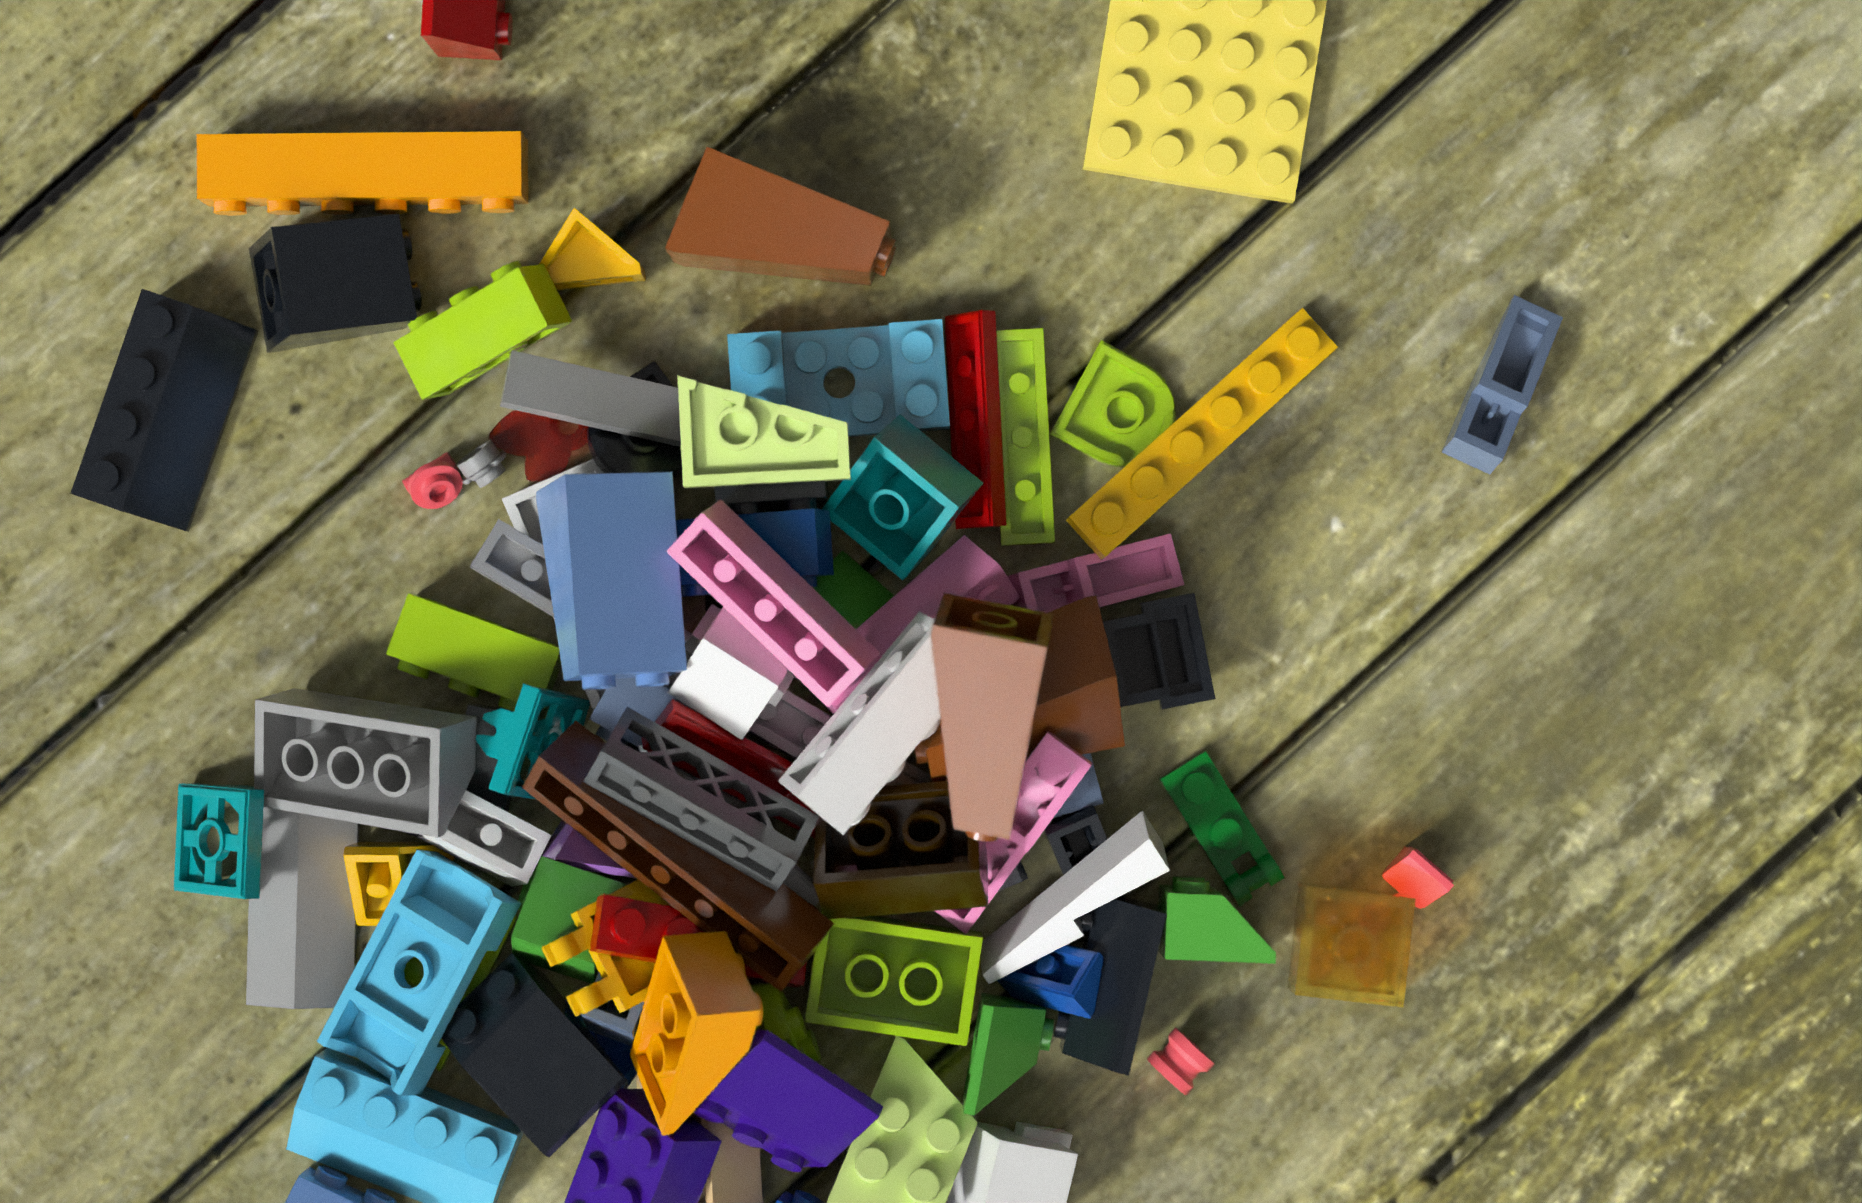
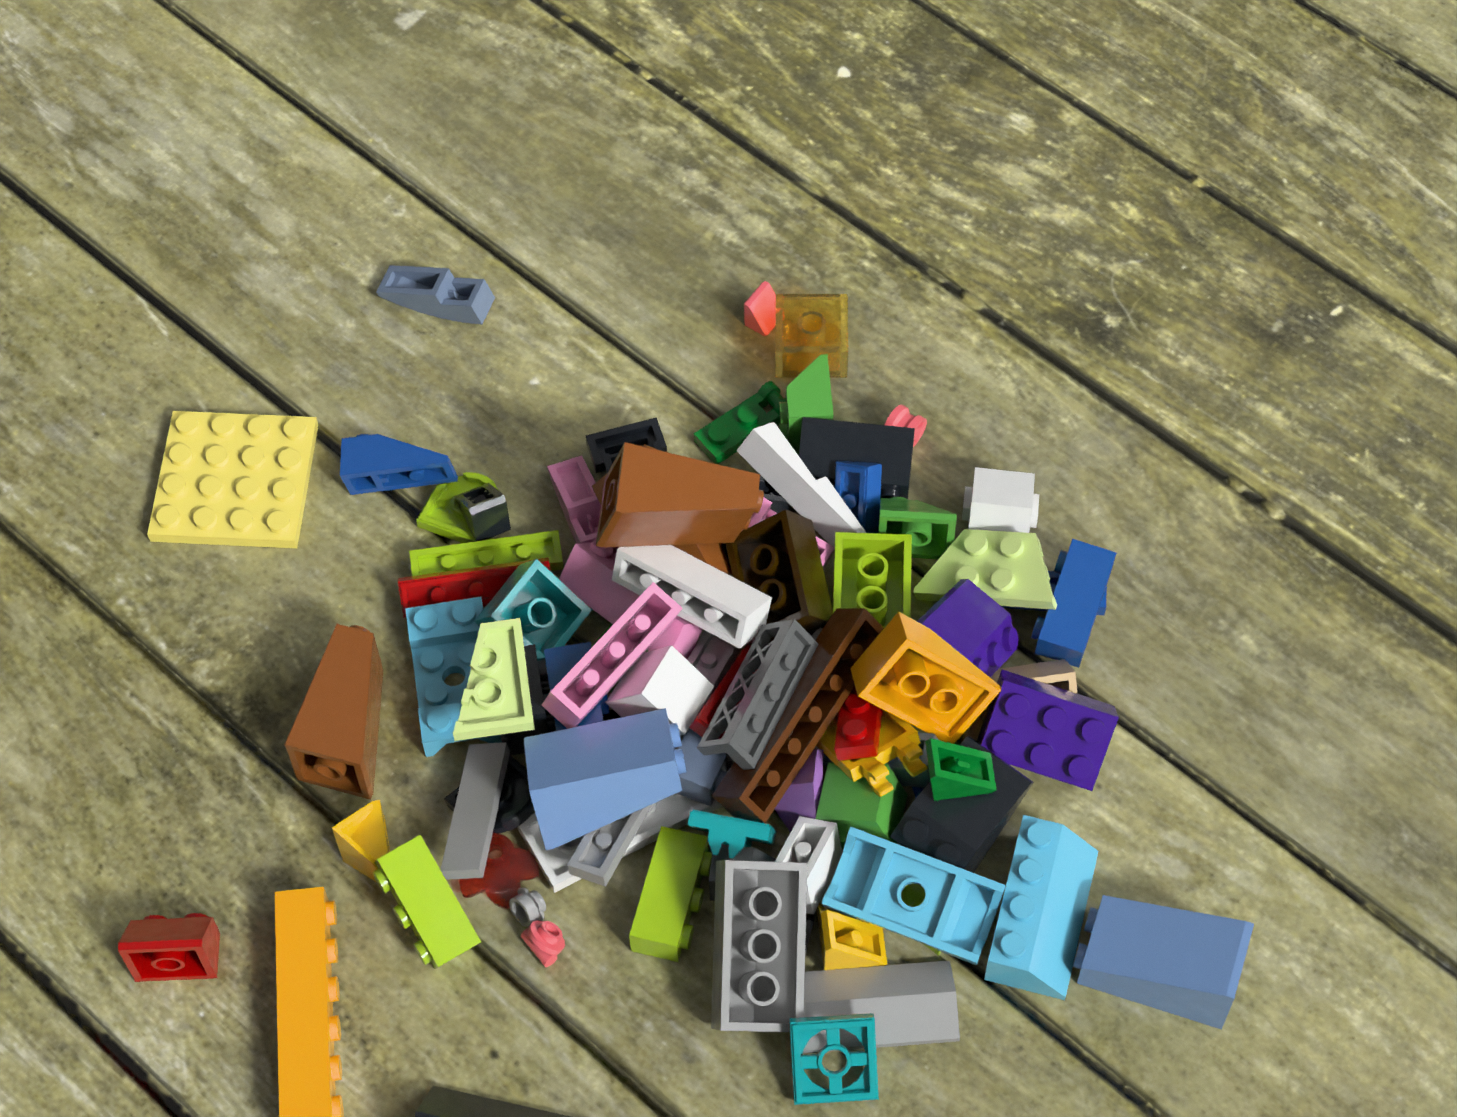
camera: 90 degrees left, 30 degrees down
black slope [249,214,422,353] -> none
yellow plate [1066,307,1338,560] -> none
none -> blue slope [340,434,458,495]
none -> black slope [454,483,511,541]
none -> green slope [925,738,996,801]

